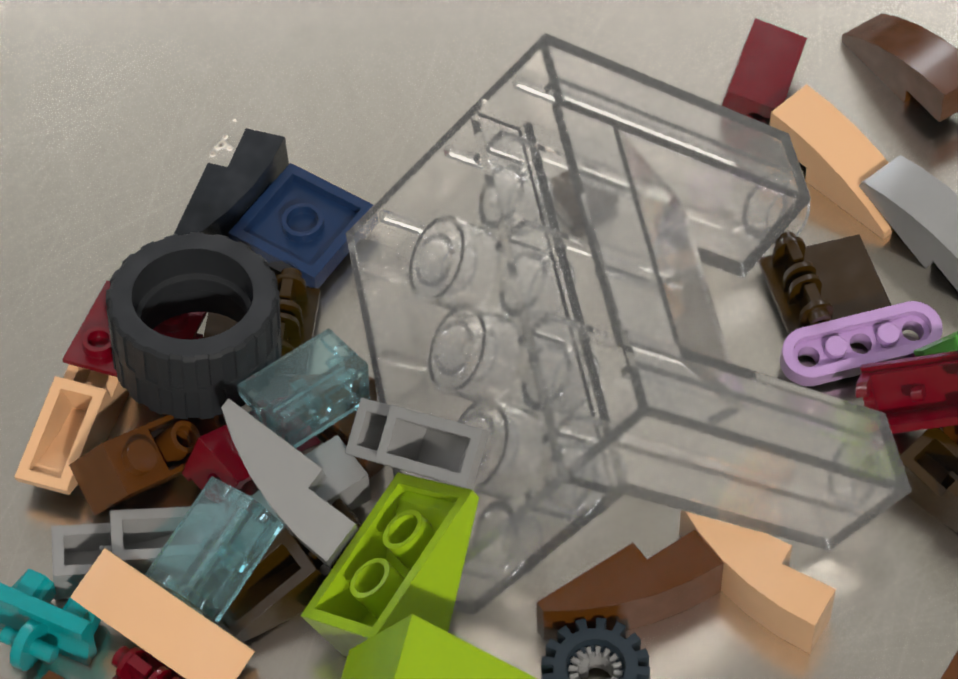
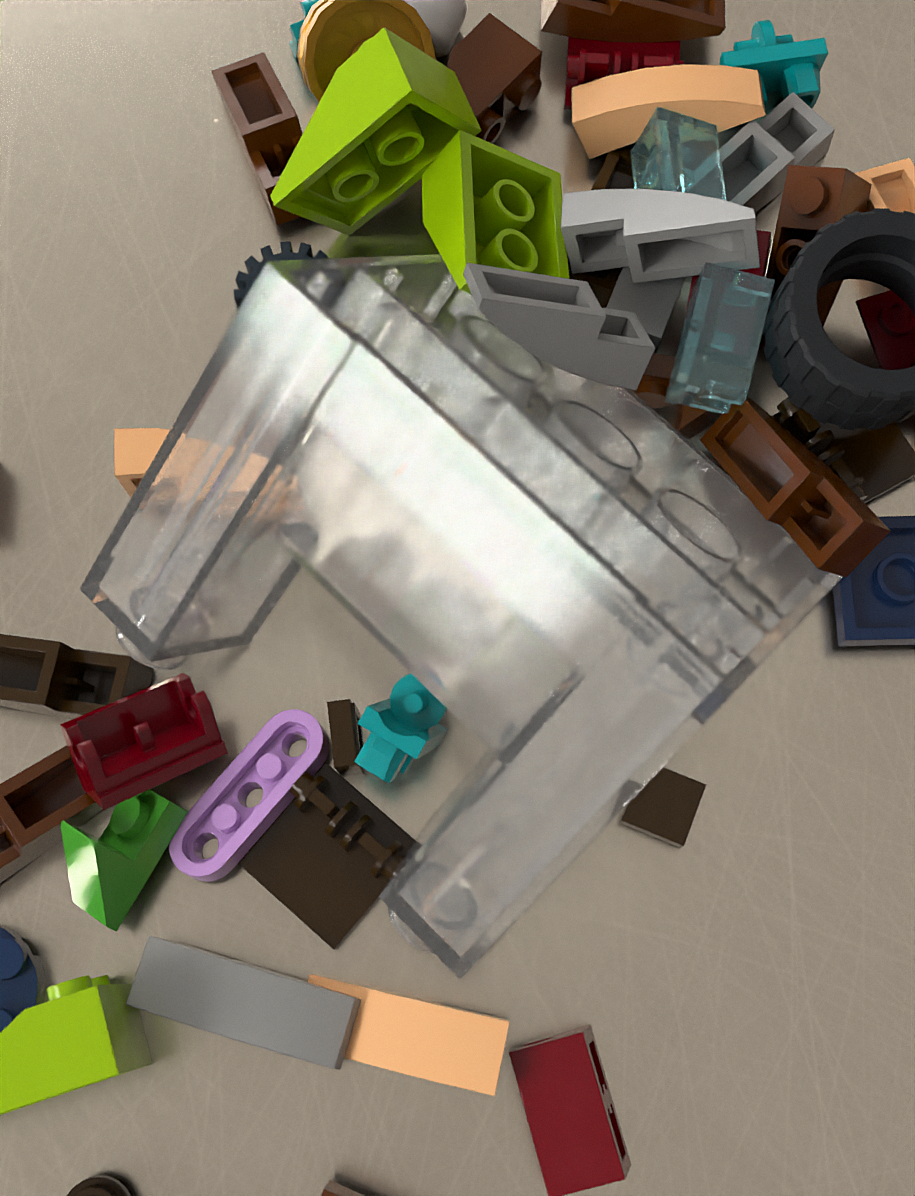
camera: 145 degrees right, 20 degrees up
none -> dark brown tile [327,699,366,777]
none -> teal hips [354,672,449,783]
none -> reddish brown slope [700,393,891,578]

